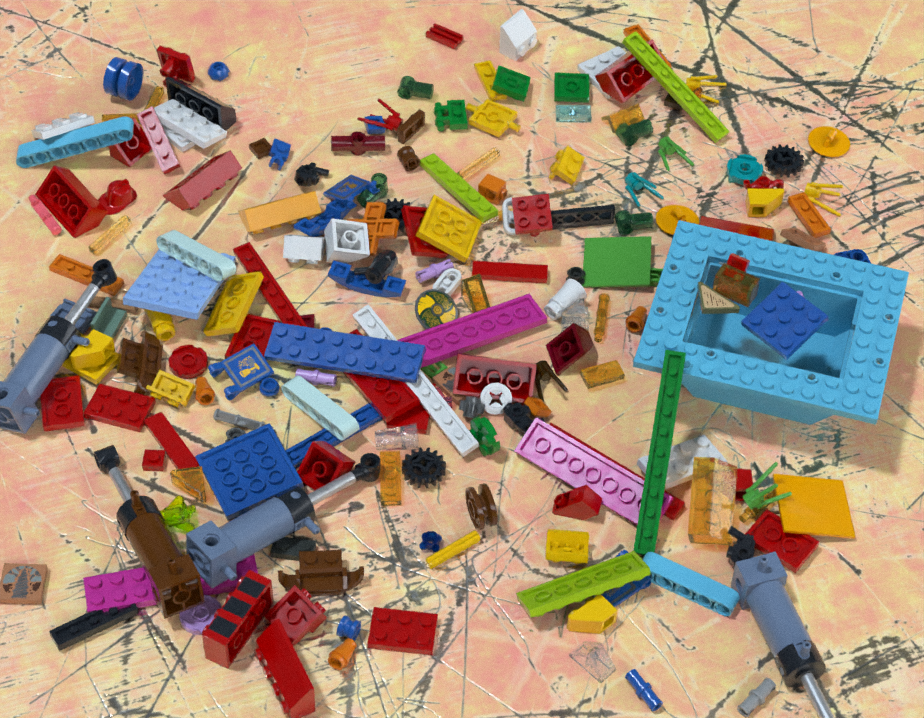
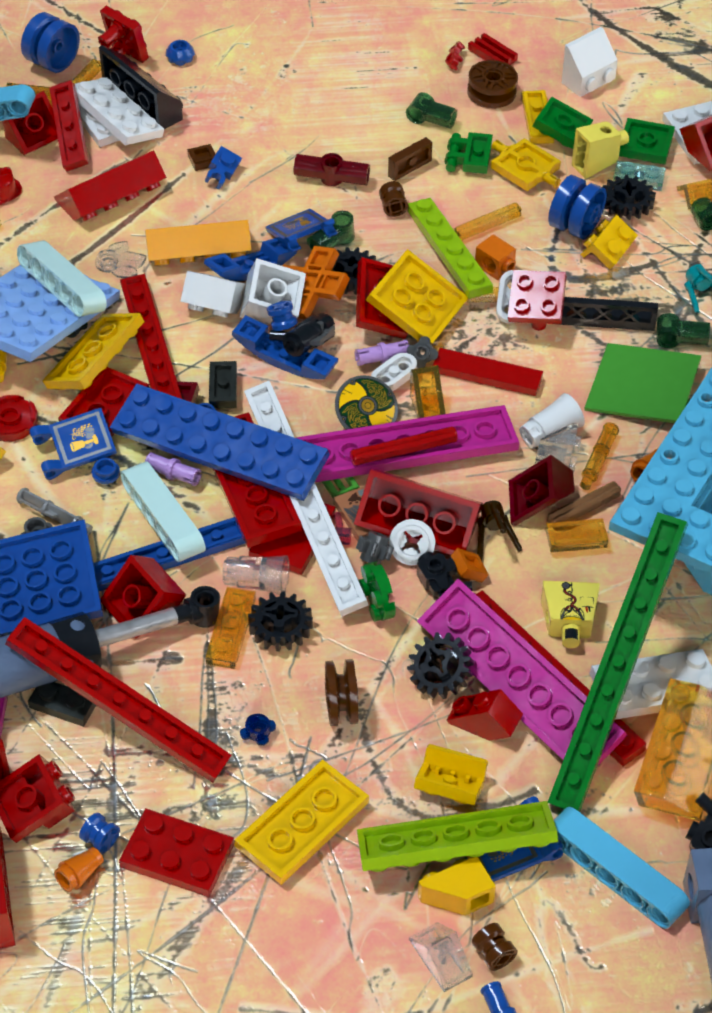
camera: 15 degrees right, 0 degrees up
orange cone [195,377,215,405] -> none
reddish brown plate [278,550,364,596] -> none
black piece [294,162,330,187] -> none
red plant [357,98,403,132] -> none
blue plate [364,116,386,134] -> none
yellow axle [425,530,480,569] -> none
pearl dark grey plate [566,267,585,285] -> none
none -> red plate [5,617,232,783]
none -> clear plate [95,241,147,278]
none -> pearl dark grey plate [209,361,237,408]
none -> yellow plate [234,759,369,885]
none -> blue wheel [267,301,298,331]
none -> red axle [350,426,458,466]
none -> dark grey plate [407,336,439,368]
none -> black gear [407,632,474,699]
none -> red piece [445,41,465,71]
none -> reddish brown wheel [467,60,518,108]
none -> reddish brown wheel [472,923,518,971]
none -> light yellow torso [541,581,600,648]
none -> medium nougat axle [547,481,621,529]
none -> blue wheel [548,174,607,240]
none -> light yellow torso [571,121,629,179]
none -> black gear [602,175,656,220]

